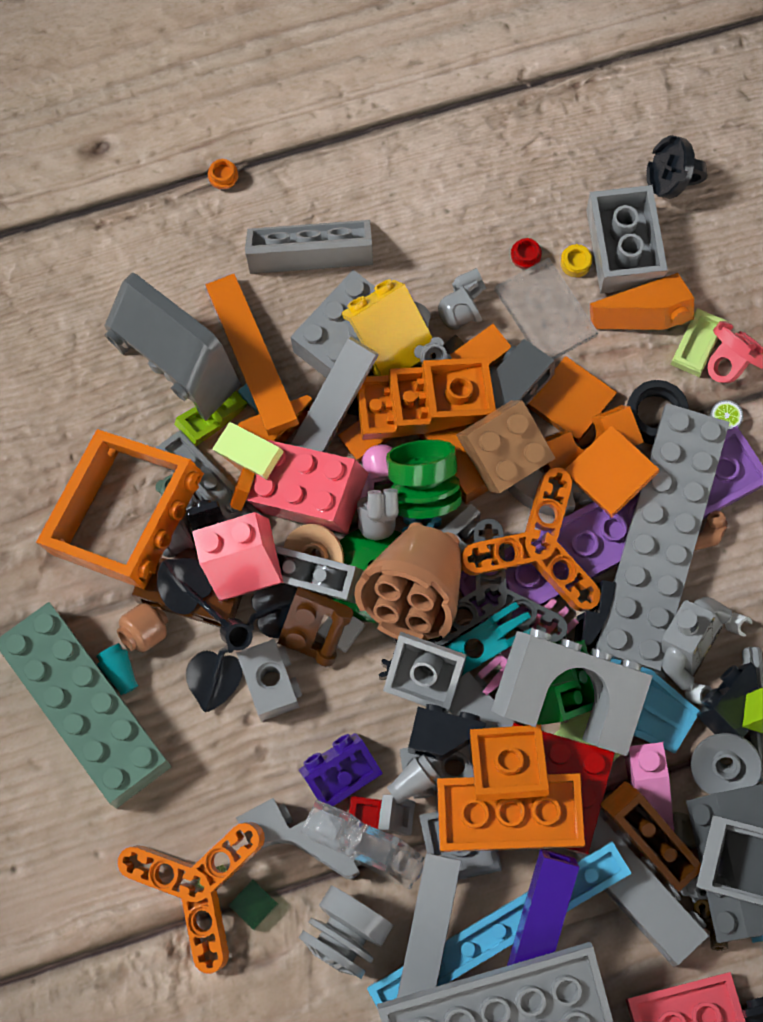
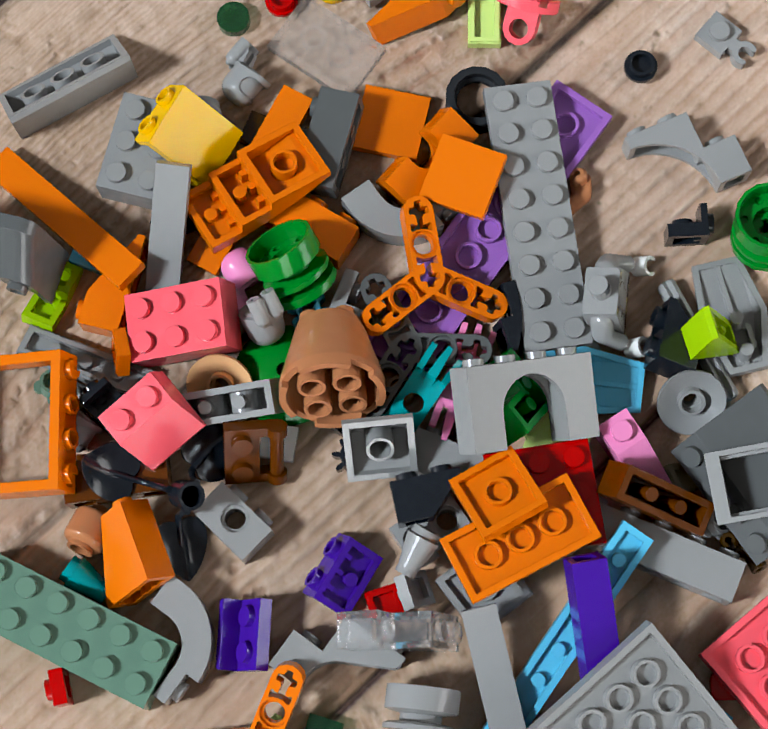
camera: 25 degrees left, 5 degrees up
yellowish green tile [213,422,284,480] -> none
light grey plate [414,337,452,364] -> none
medium nougat brick [456,400,555,493] -> none
tile [709,400,743,431] -> none
none -> red plate [44,667,74,707]
none -> orange slope [101,497,175,609]
none -> light grey arch [151,576,215,705]
none -> dark purple bracket [215,598,272,672]
none -> clear green tile [217,2,251,37]

